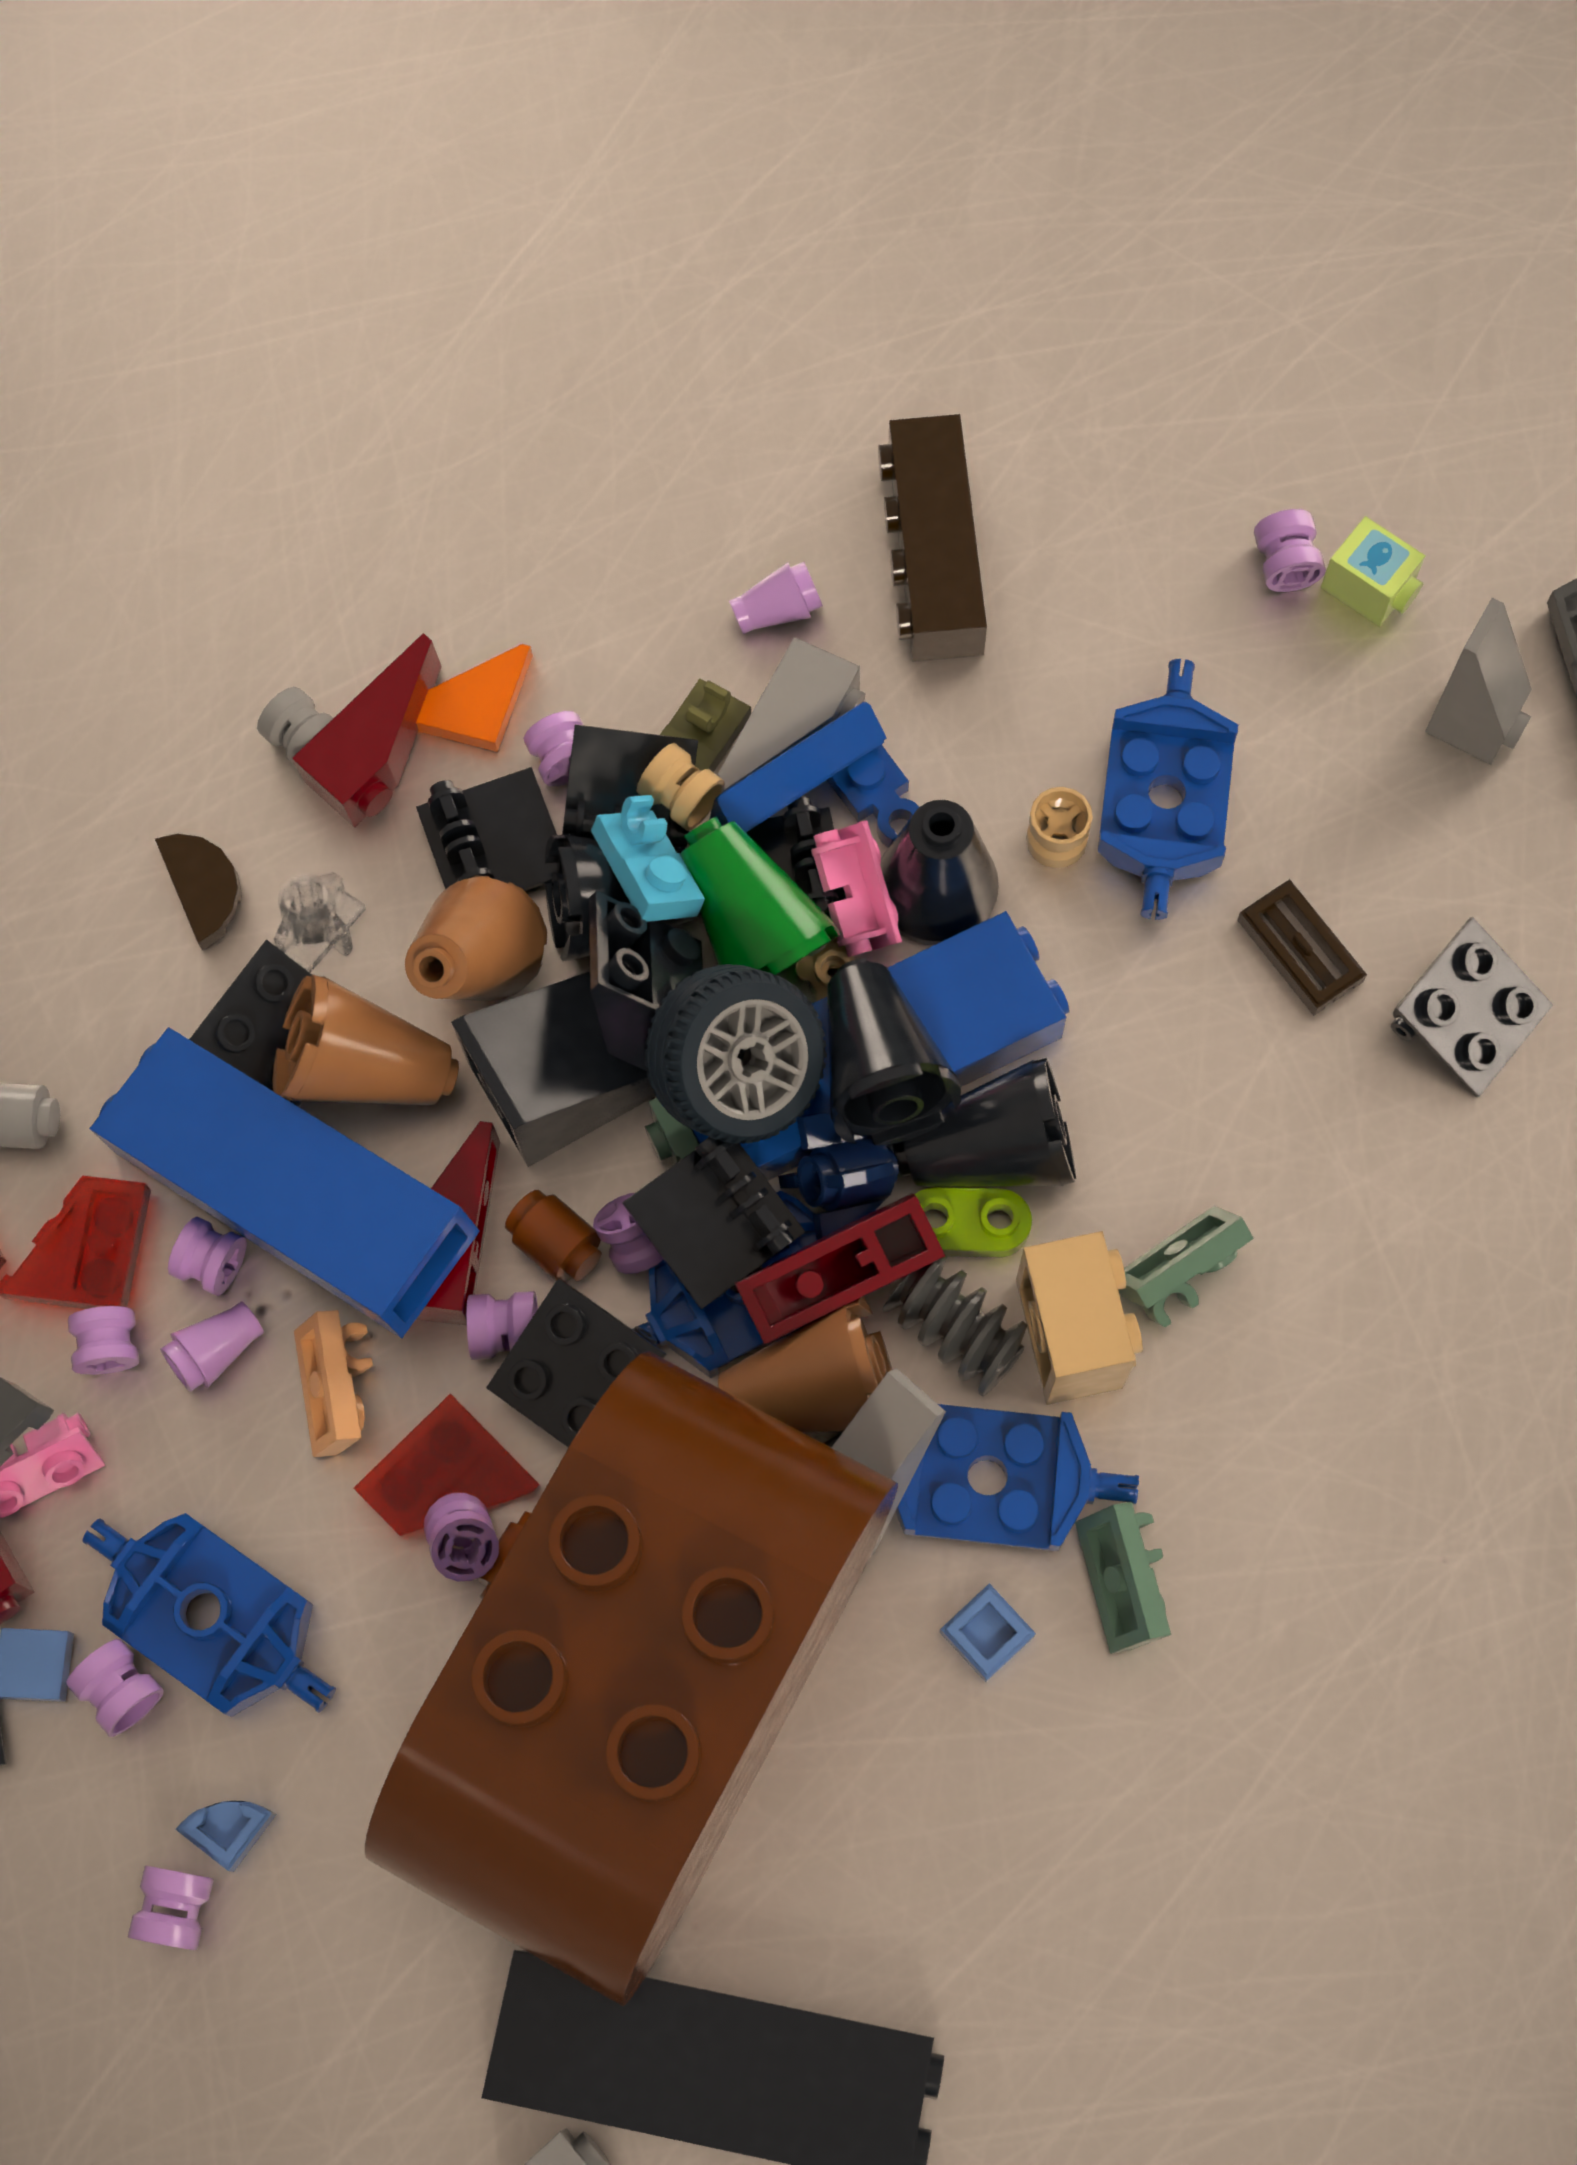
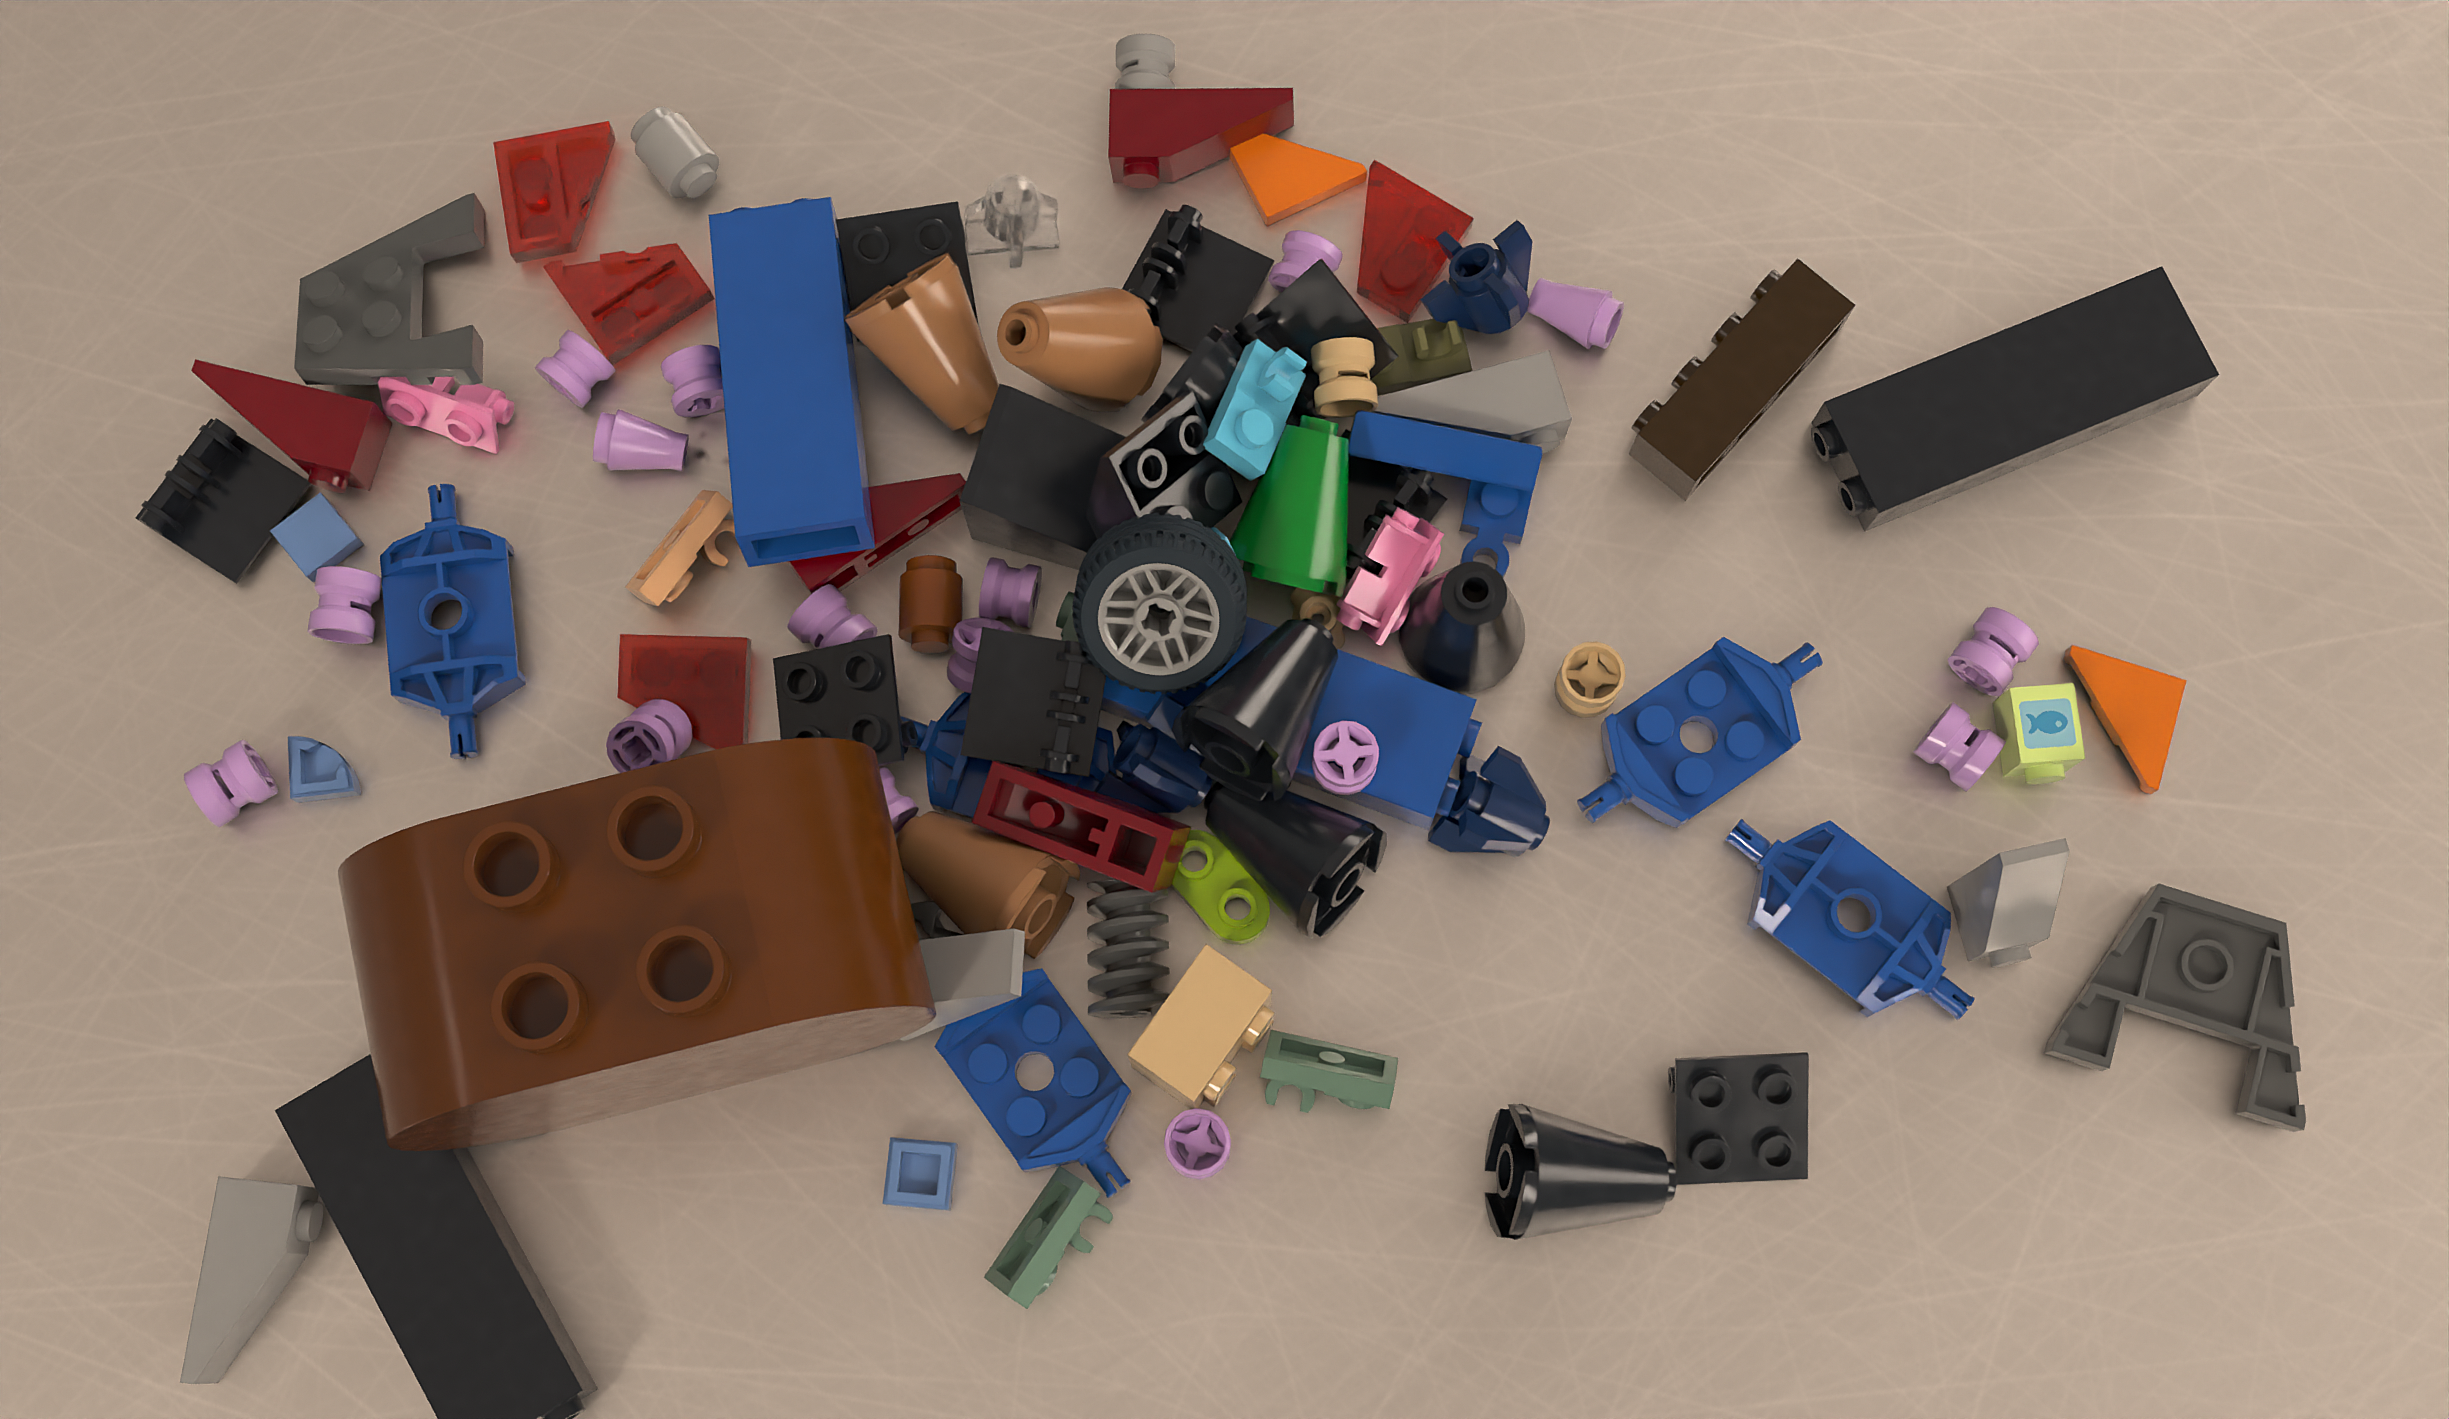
camera: 45 degrees right, 5 degrees up
dark brown tile [155,833,242,951] -> none
dark brown tile [1237,879,1367,1016] -> none
none -> lavender wheel [979,557,1042,628]
none -> lavender wheel [1164,1108,1231,1180]
none -> lavender wheel [1312,721,1379,795]
none -> clear red wing [1356,159,1474,323]
none -> dark blue brick [1420,220,1533,334]
none -> dark blue brick [1428,746,1550,857]
none -> black cone [1485,1104,1677,1240]
none -> blue plate [1725,819,1975,1020]
none -> black brick [1811,266,2219,532]
none -> lavender wheel [1913,702,2006,791]
none -> orange tile [2063,645,2187,794]

